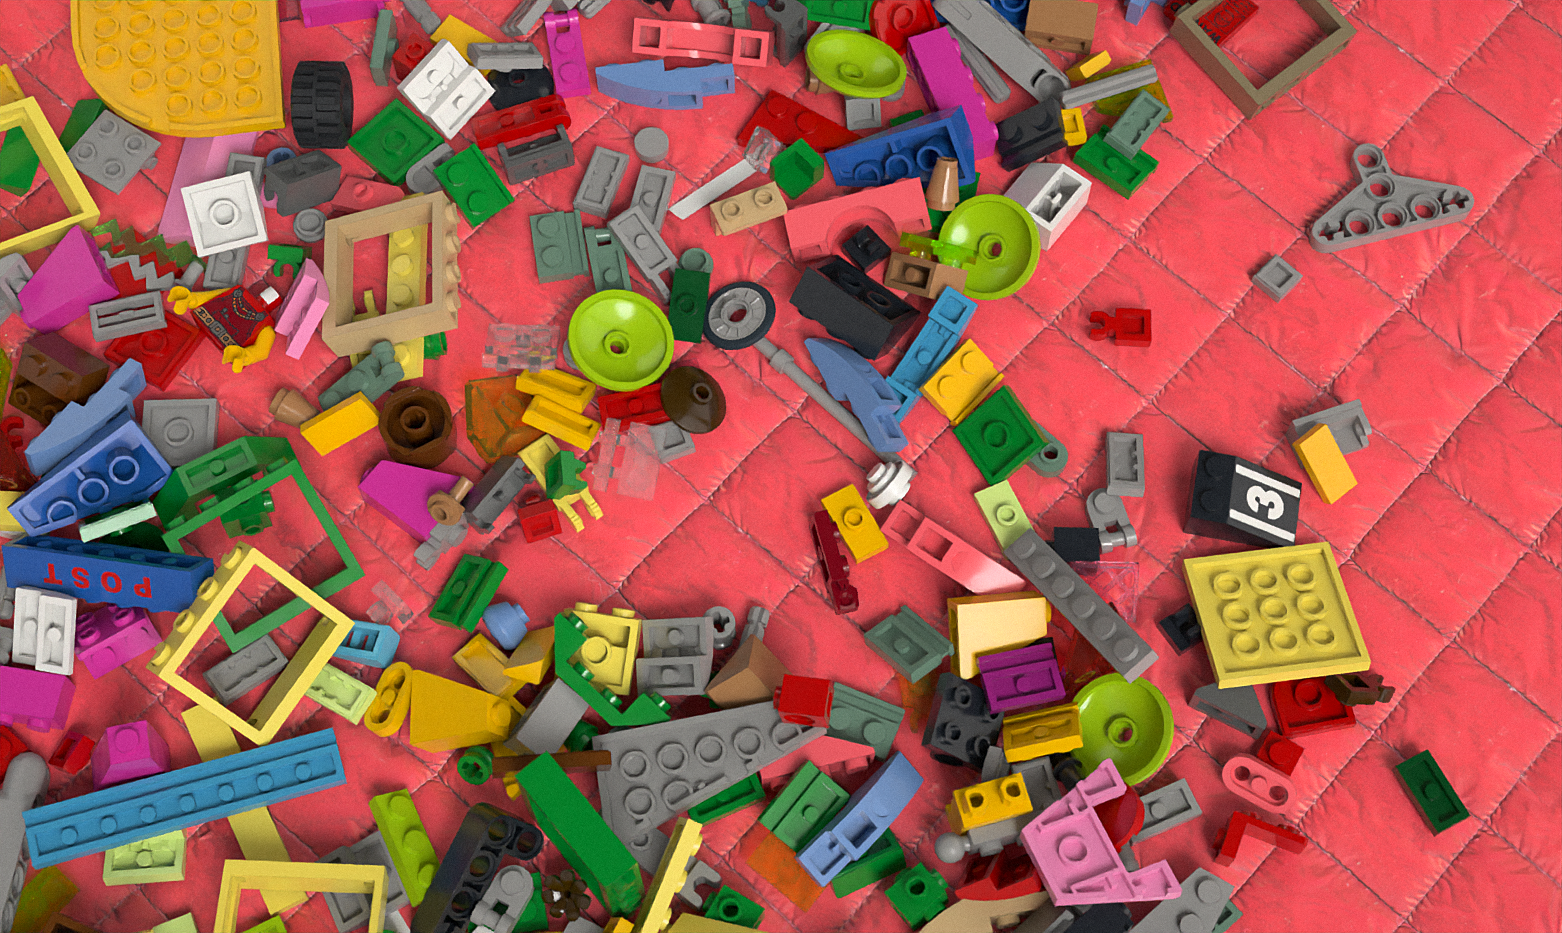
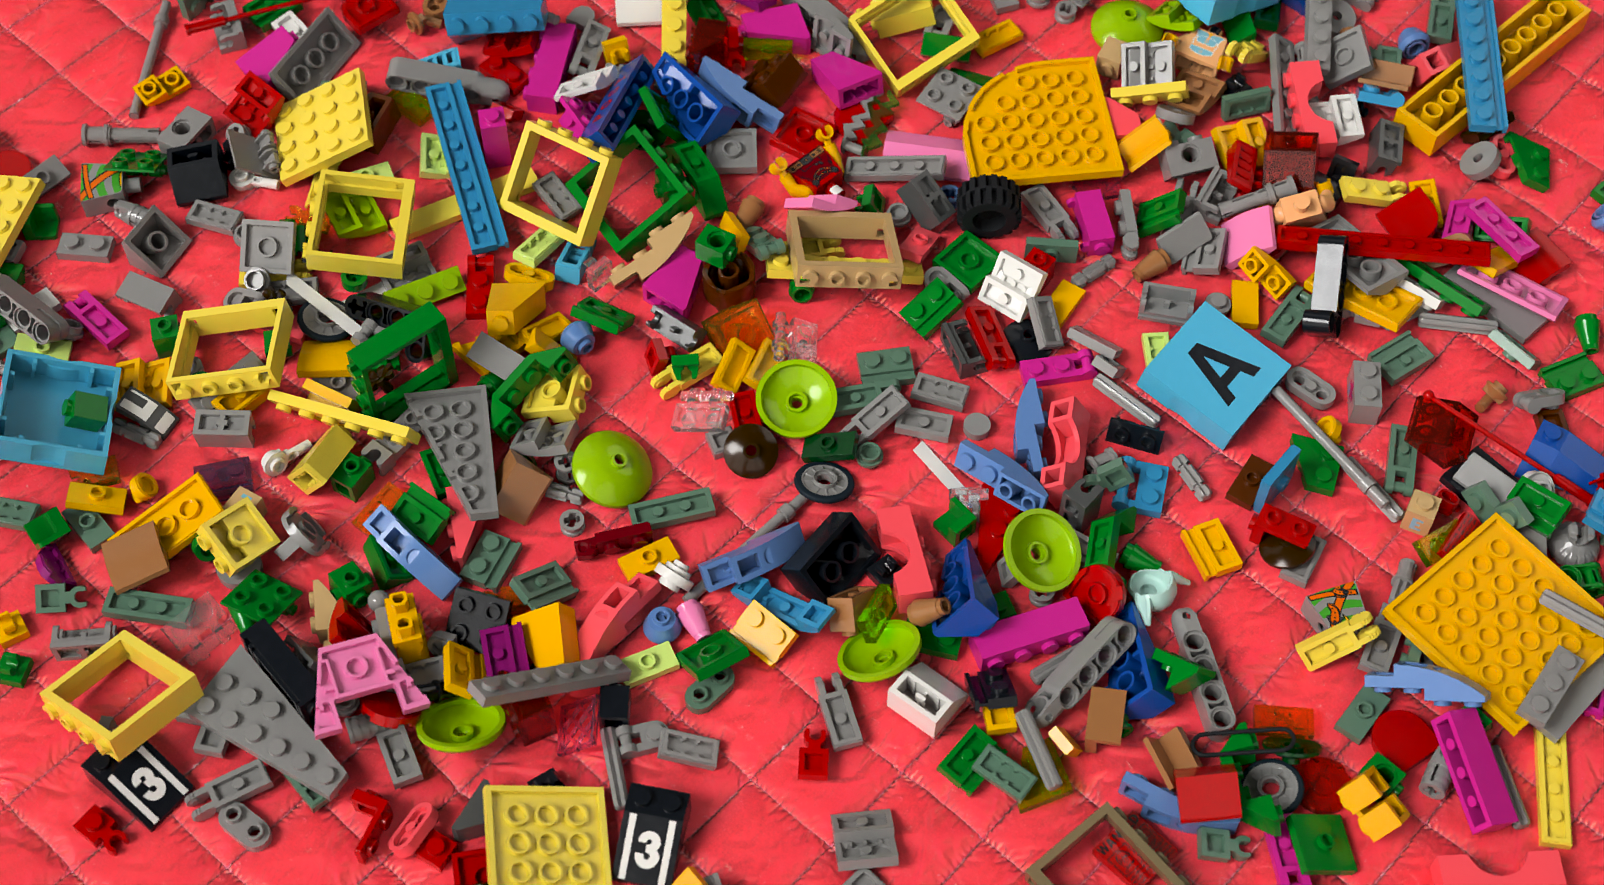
camera: 90 degrees right, 10 degrees down
light grey tile [88,290,167,342] -> none
white slope [181,171,269,258] -> none
light grey plate [413,513,469,571] -> none
medium nougat plate [427,475,474,526] -> none
green bush [457,745,494,785] -> none
reddish brown tile [492,749,612,779] -> none
tan bracket [710,181,787,236] -> none
red brick [773,674,835,728] -> none
none -> red plate [466,254,495,320]
none -> light grey bush [559,509,585,538]
none -> lime dish [572,430,653,509]
none -> light grey axle [600,726,628,811]
none -> tan slope [609,211,694,288]
none -> sand green plate [628,487,716,530]
none -> medium blue cone [643,606,682,644]
none -> bright pink cone [676,599,712,642]
none -> green brick [695,223,738,270]
none -> light grey hinge [814,672,863,752]
none -> light grey slope [831,809,899,872]
none -> medium blue slope [954,439,1049,512]
none -> light grey hinge [1021,184,1079,240]

